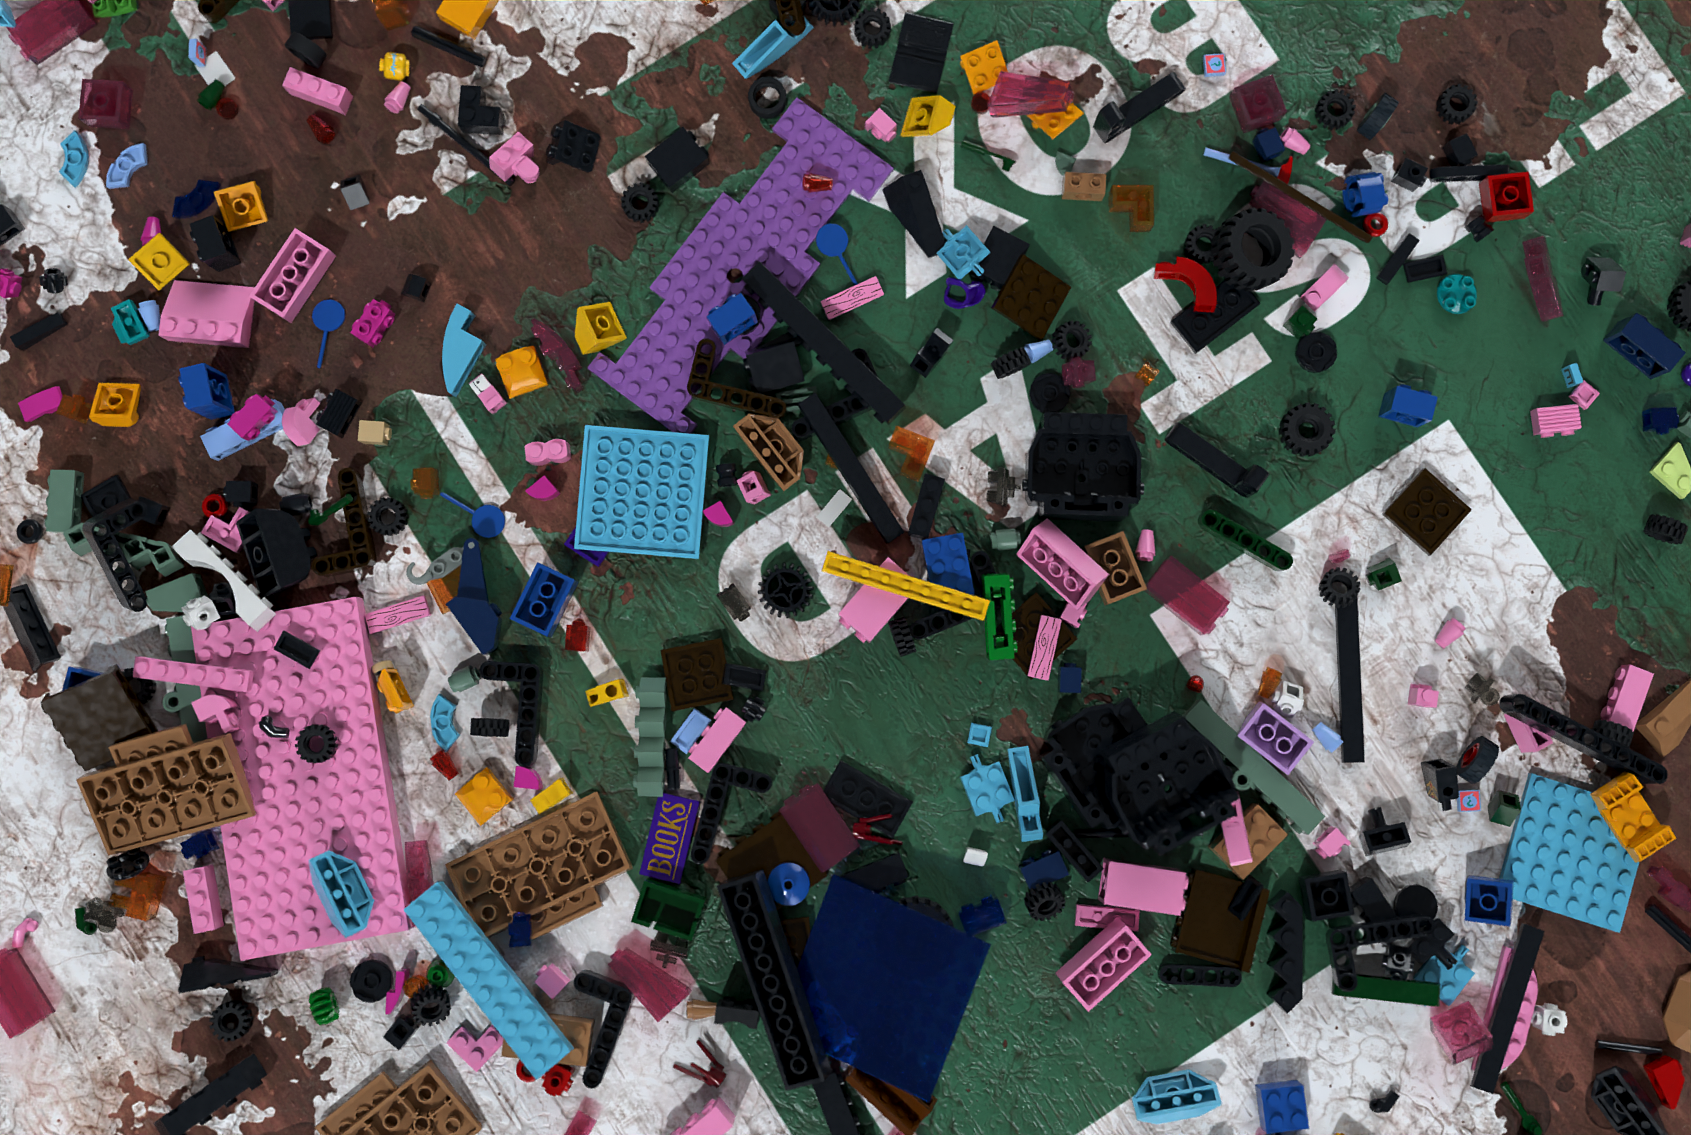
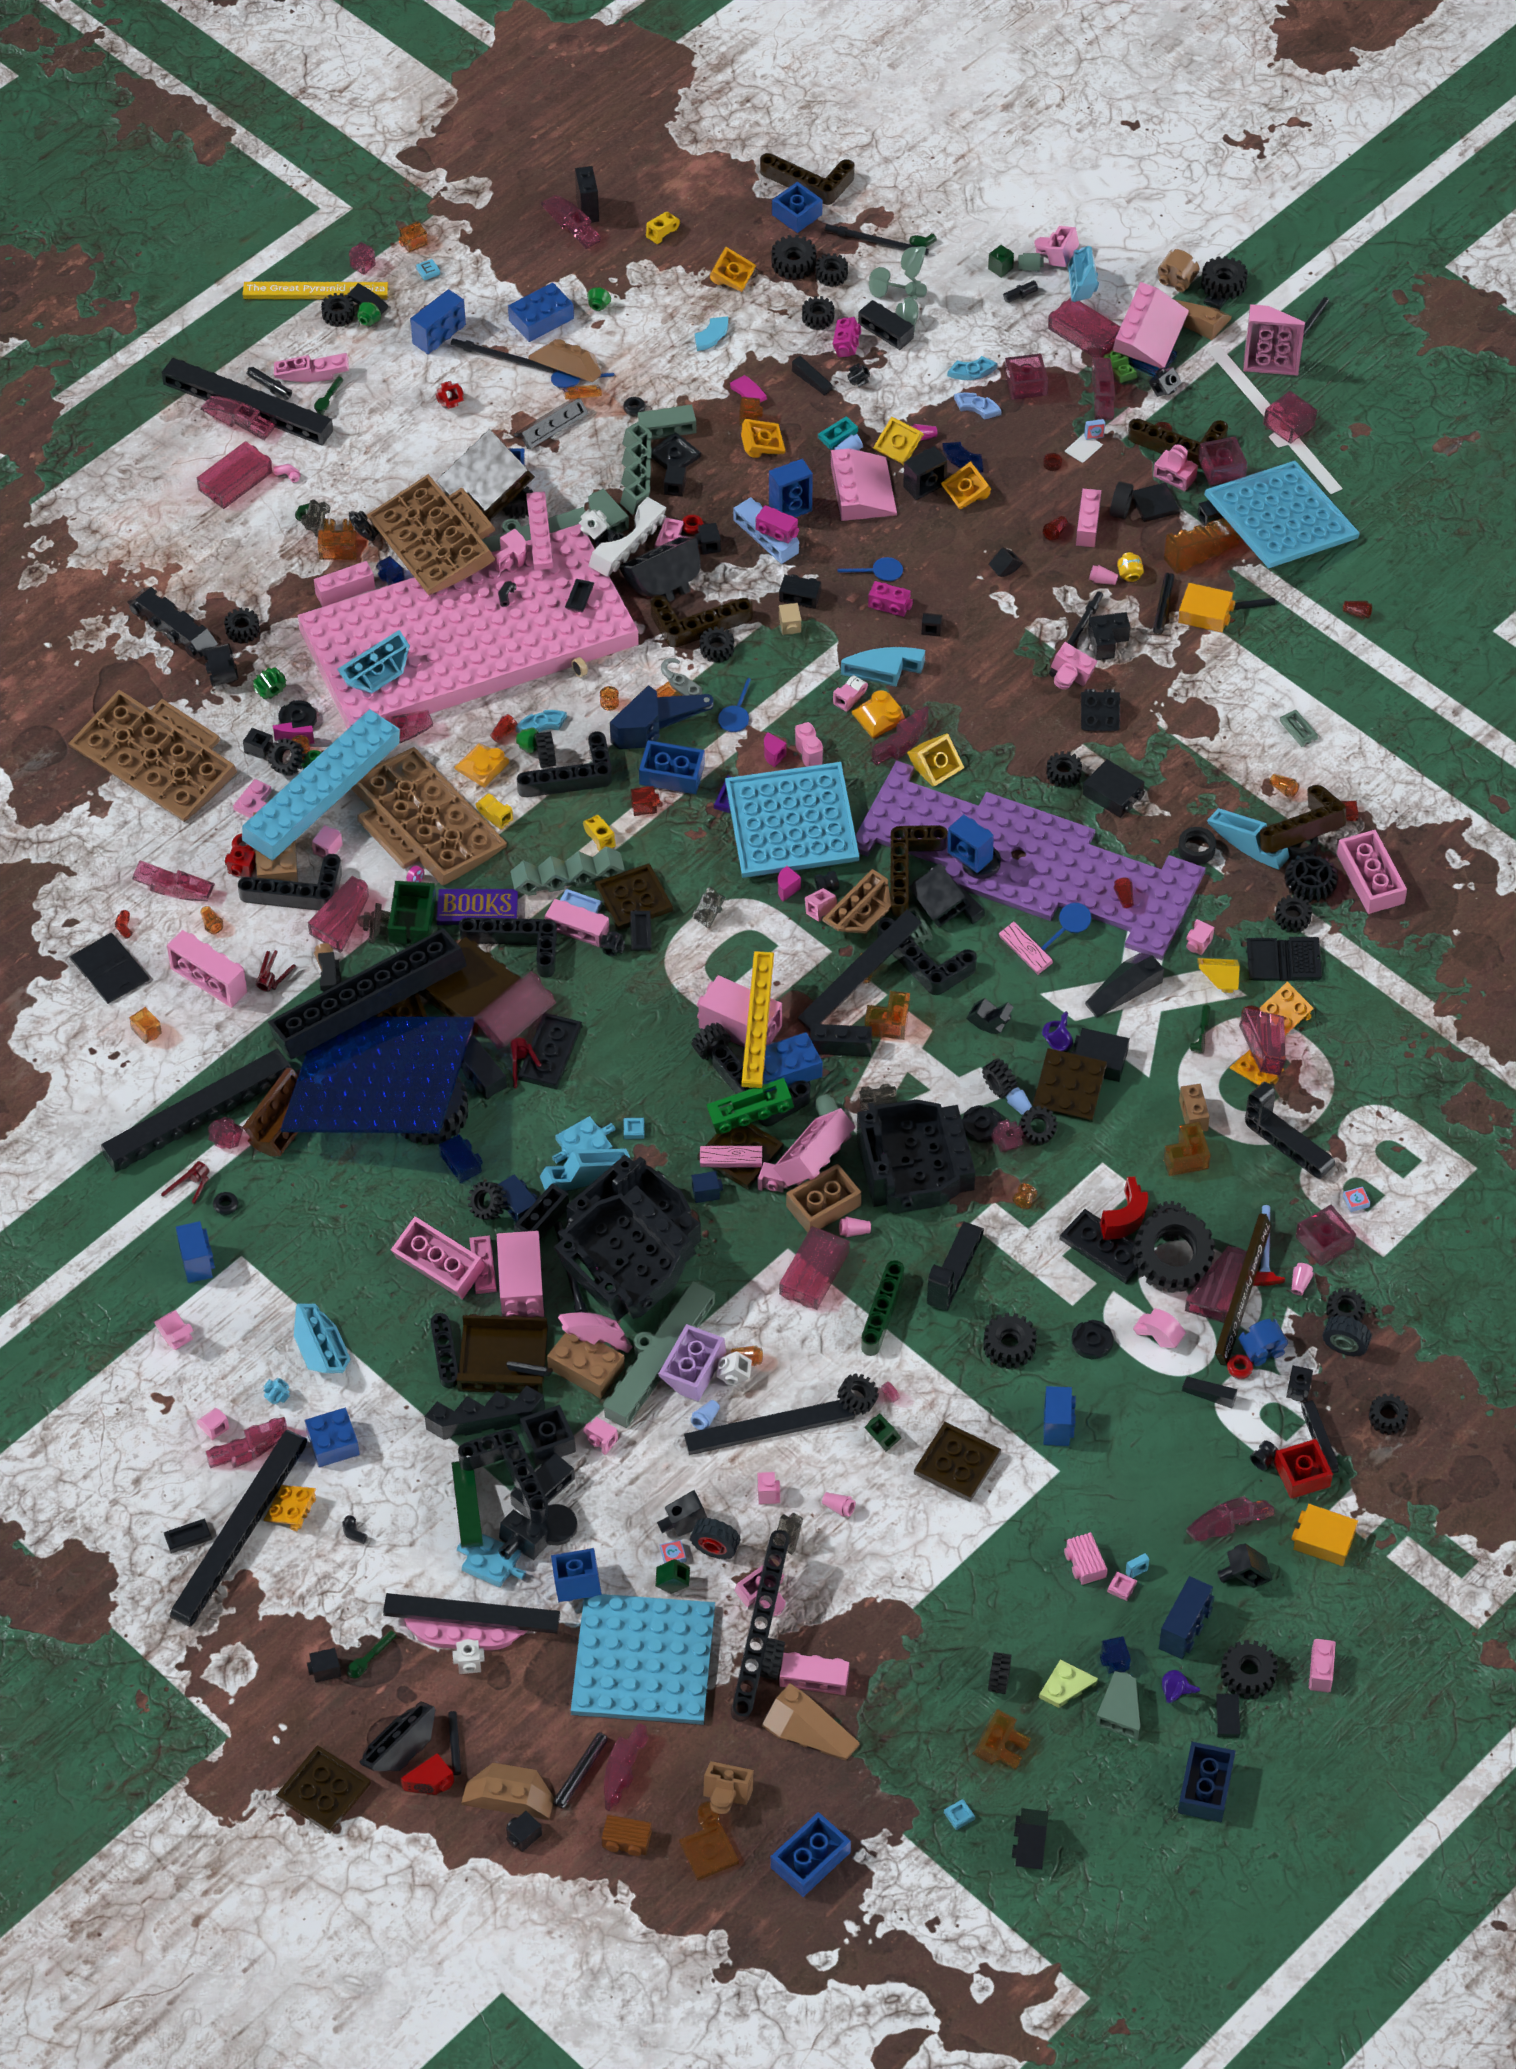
camera: 75 degrees right, 30 degrees down
black beam [82,499,148,612] -> none
black wedge [178,956,278,993] -> none
dark green cone [197,79,225,111] -> none
bright pink brick [249,228,336,323] -> none
black brick [279,493,313,516] -> none
bright pink brick [282,398,320,446] -> none
black tyre [295,725,338,763] -> none
dark green piece [308,494,353,526] -> none
bright pink tile [364,595,431,634] -> none
light orange slope [376,668,414,714] -> none
clear orange brick [410,467,439,499] -> none
sand green brick [448,665,481,692] -> none
clear blue brick [508,912,532,947] -> none
dark pink brick [514,766,543,790] -> none
black axle [664,748,681,790] -> none
black brick [742,261,906,425] -> none
black gear [758,562,814,618] -> none
blue dish [768,863,810,906] -> none
white sticker [816,489,852,527] -> none
medium azure plate [936,225,990,280] -> none
white slope [963,847,988,866] -> none
sand green tile [1055,151,1076,176] -> none
clear red hinge [1186,675,1204,693] -> none
dark blue brick [1252,127,1285,163] -> none
dark green brick [1283,305,1317,339] -> none
black brick [1359,807,1411,857] -> none
black brick [1381,944,1414,981] -> none
black tile [1403,255,1448,283] -> none
clear pink brick [1430,1001,1493,1065] -> none
teal dish [1437,274,1477,314] -> none
black brick [1442,133,1478,166] -> none
light orange plate [1590,771,1676,863] -> none
none -> clear orange cone [200,906,223,934]
none -> black brick [203,643,239,687]
none -> dark pink tile [406,865,425,882]
none -> green cone [516,727,539,754]
none -> clear orange wheel [600,686,619,711]
none -> clear pink slope [1091,357,1115,420]
none -> light orange brick [1291,1504,1358,1566]

